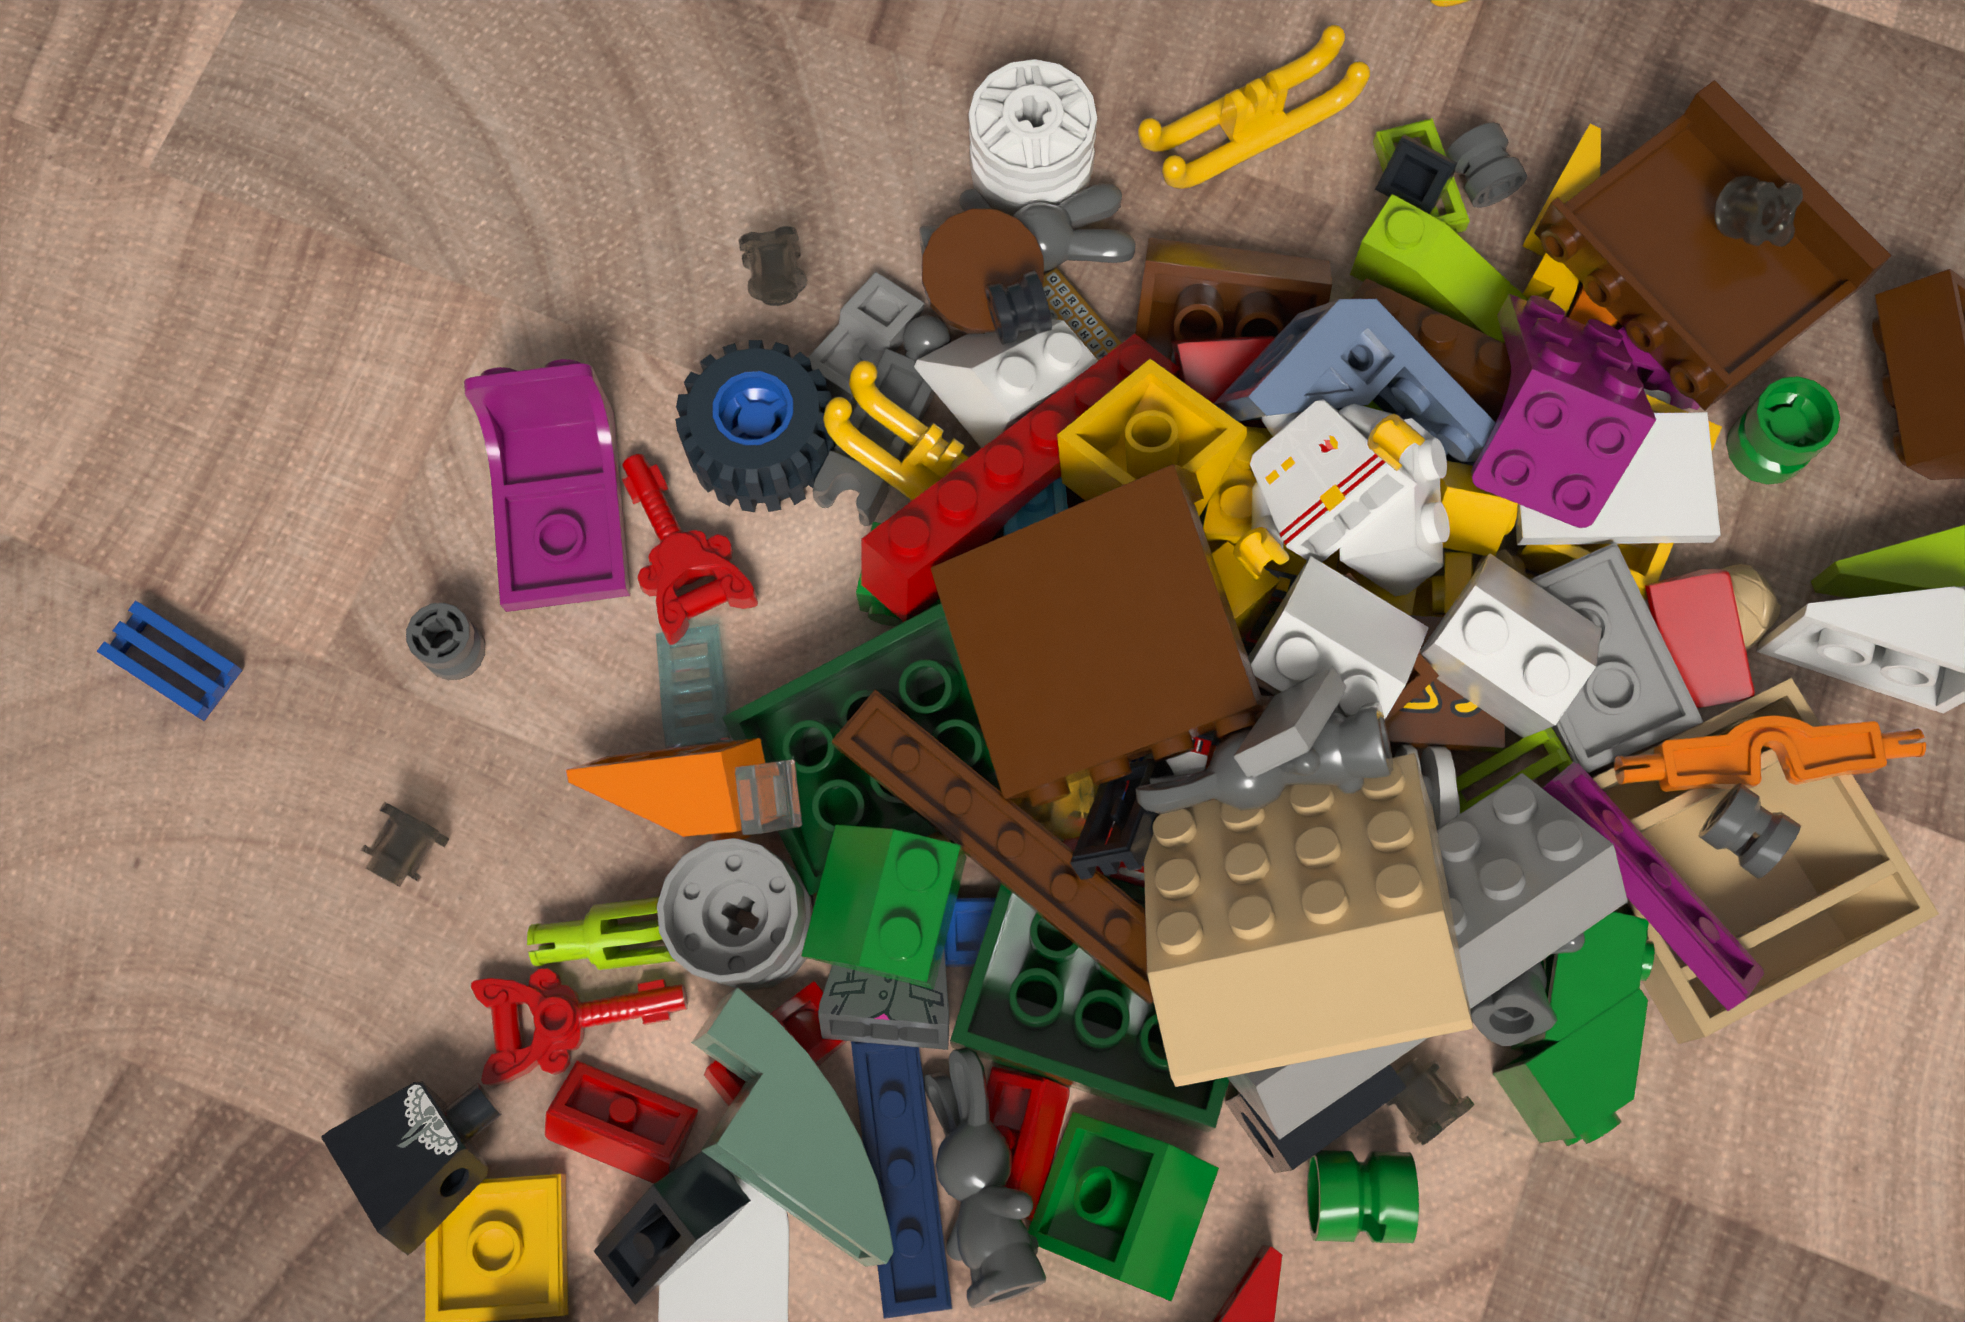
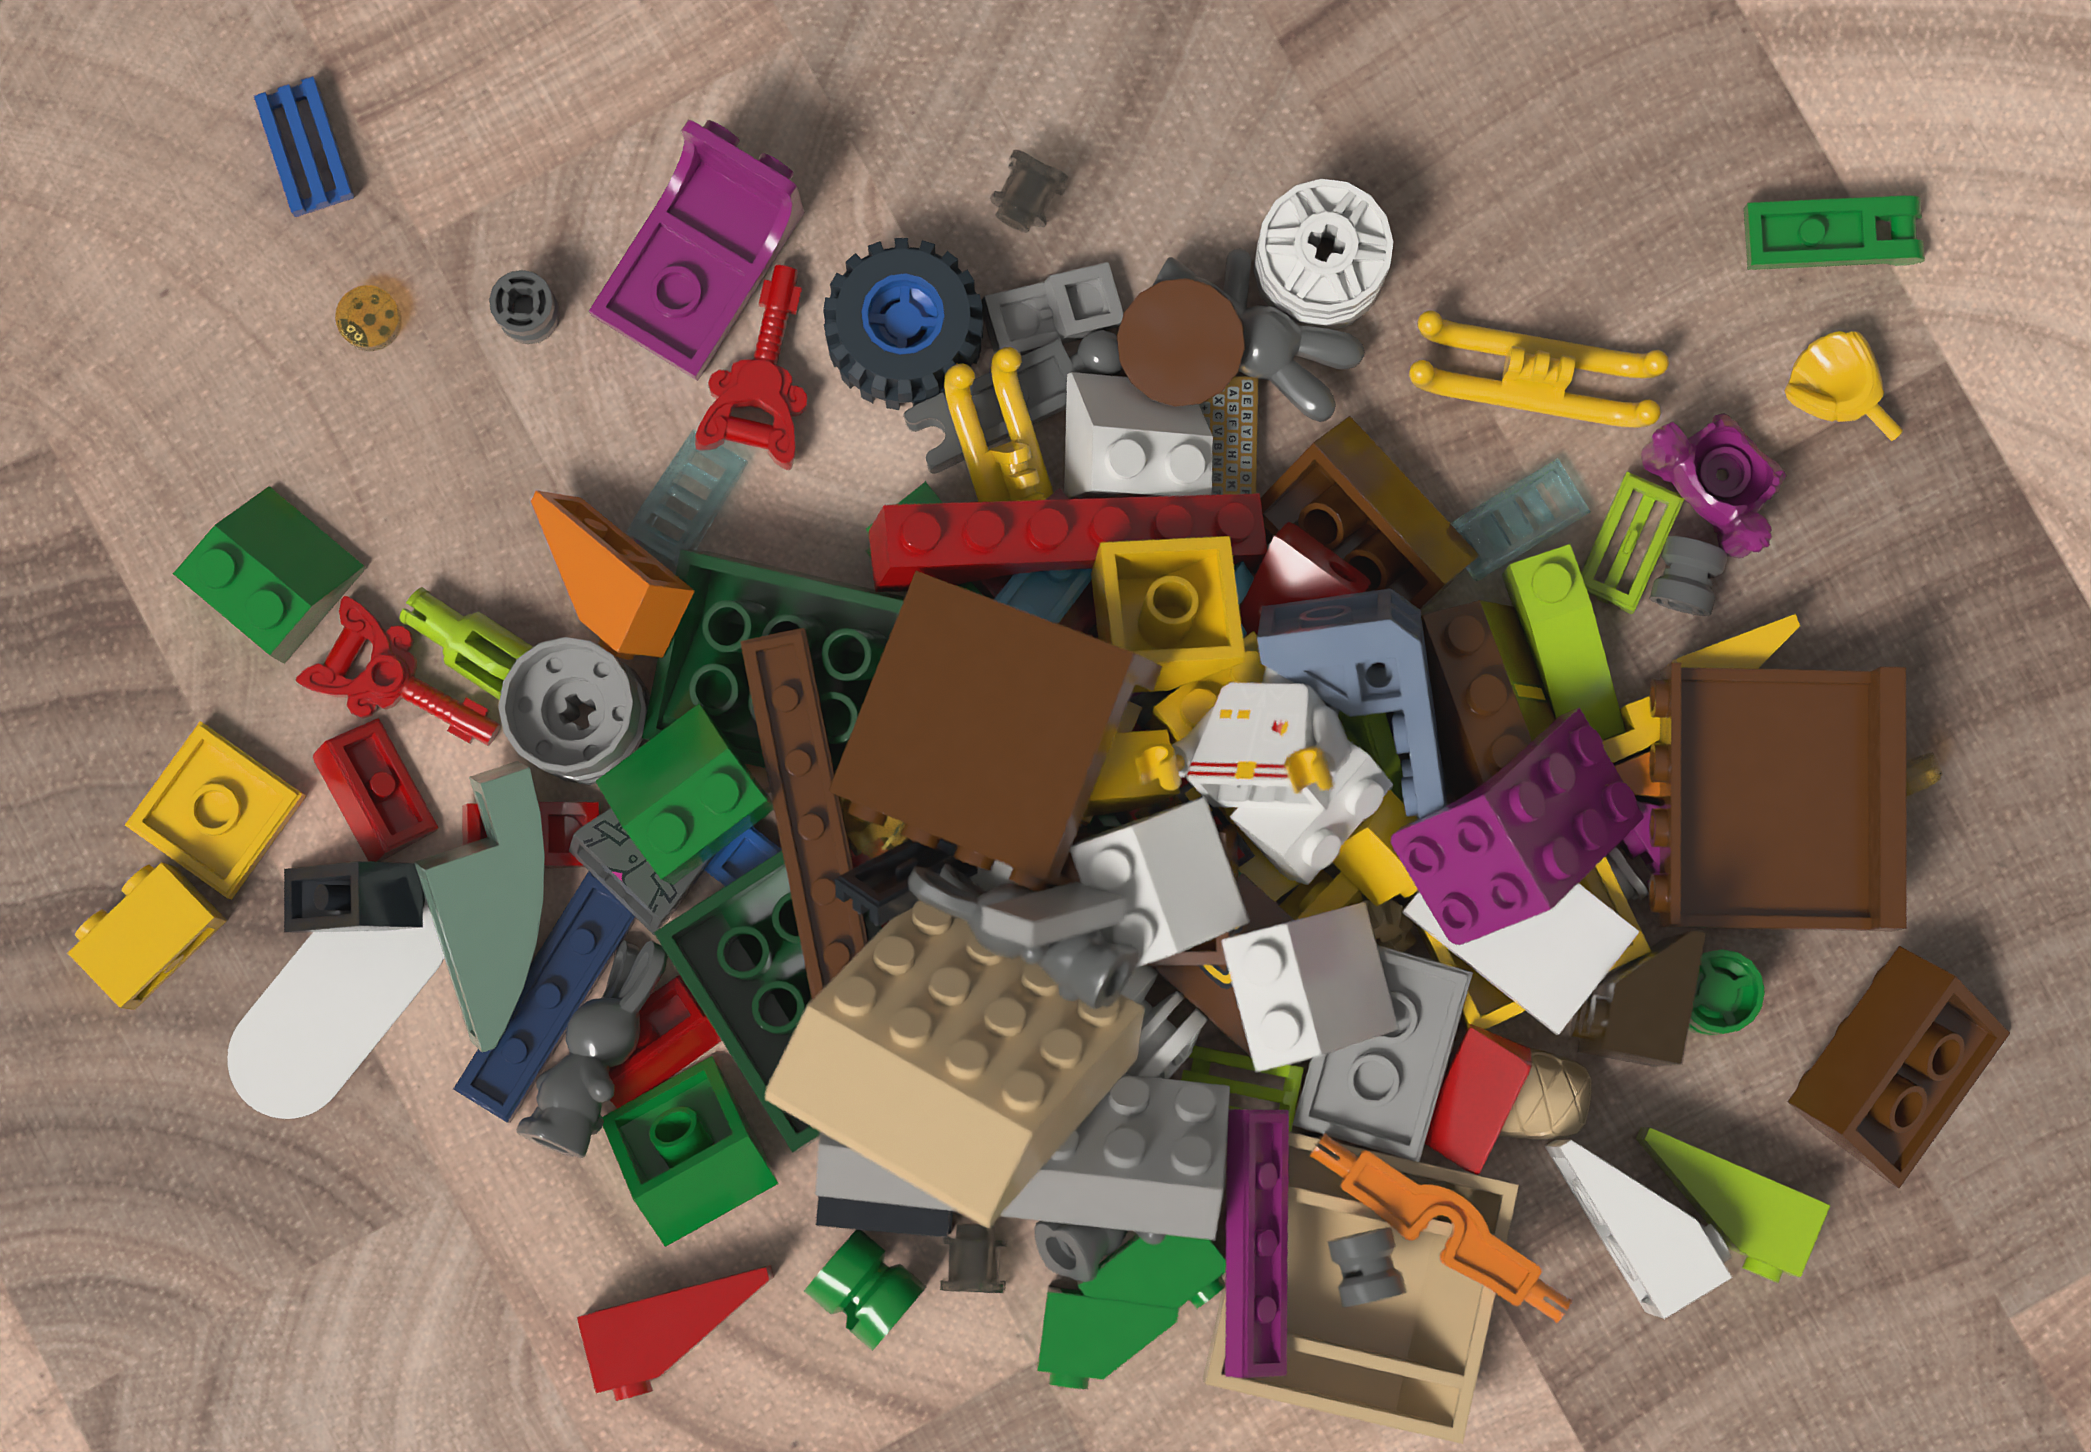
camera: 40 degrees right, 10 degrees up
black torso [321,1081,502,1256] -> none
clear smoke brick [360,802,450,887] -> none
clear tile [735,760,802,835] -> none
black wheel [985,270,1052,345] -> none
black slope [1375,135,1458,214] -> none
clear smoke brick [1715,175,1803,247] -> none
none -> green slope [173,486,367,664]
none -> clear yellow tile [335,285,402,352]
none -> clear light blue slope [1450,458,1591,581]
none -> dark brown slope [1570,930,1706,1067]
none -> magenta hair [1641,413,1787,558]

